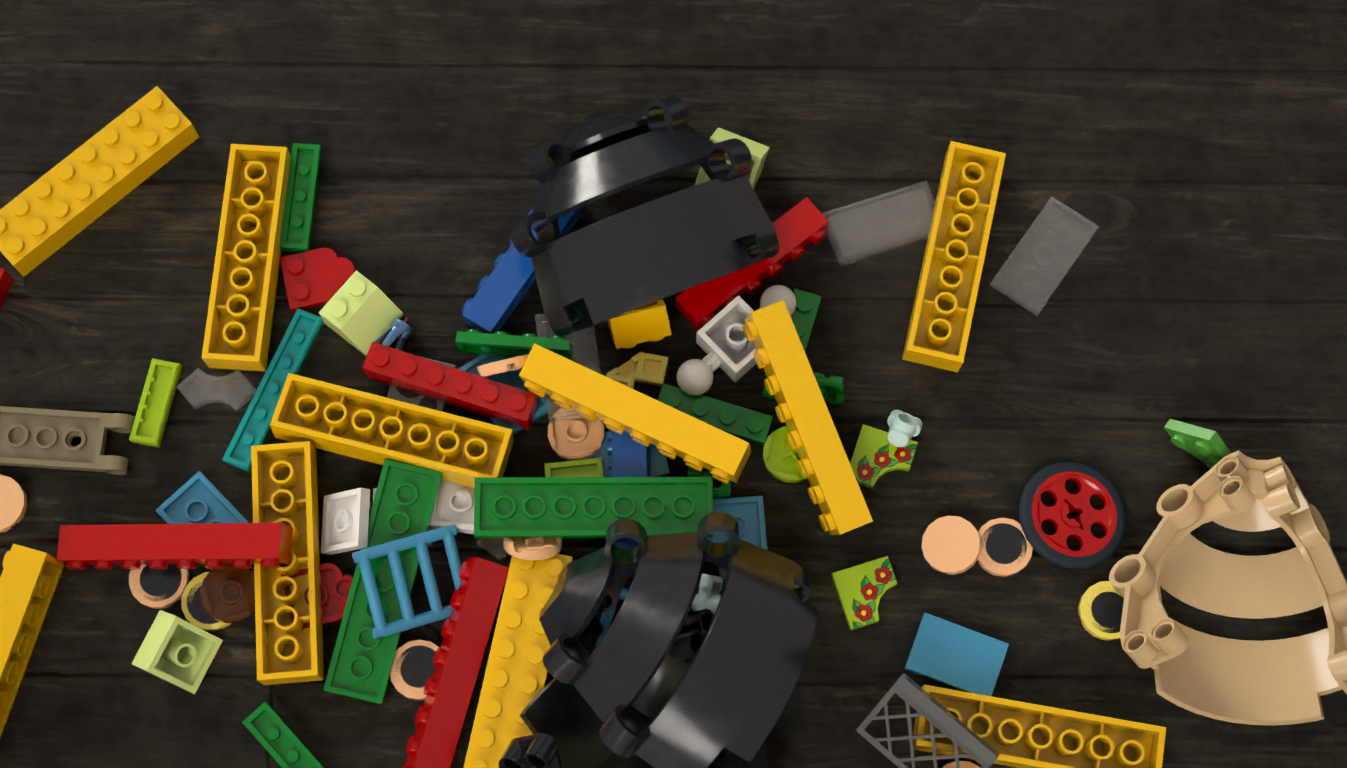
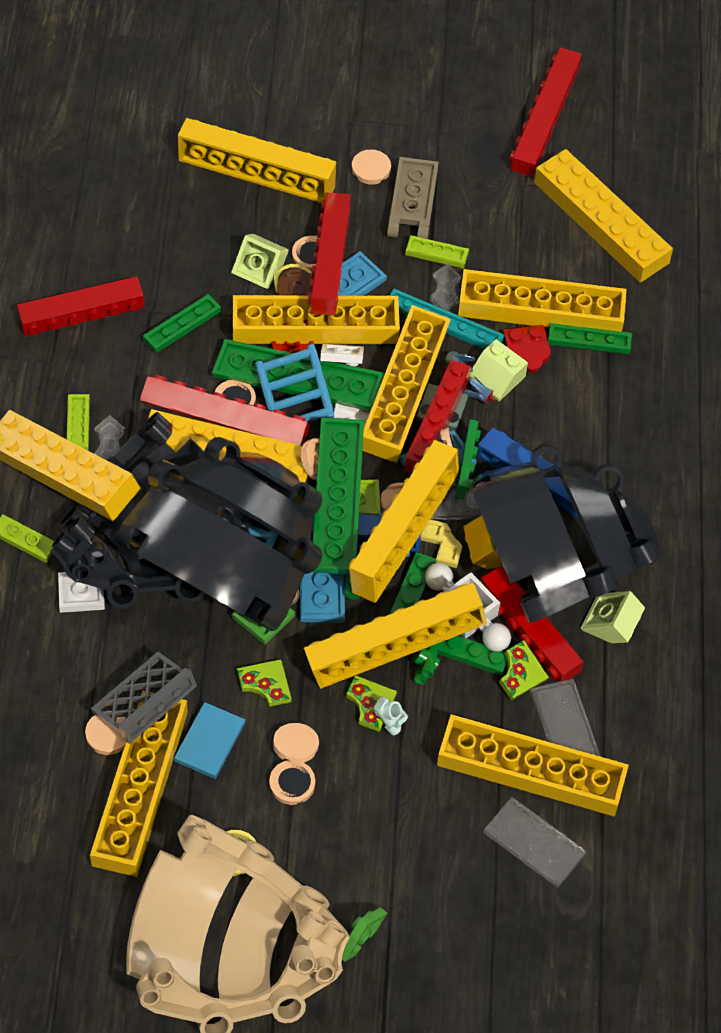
camera: 90 degrees right, 15 degrees down
wedge [1019,462,1126,570] -> none
none -> flat silver piece [446,351,475,372]
none -> lime tile [499,641,549,700]

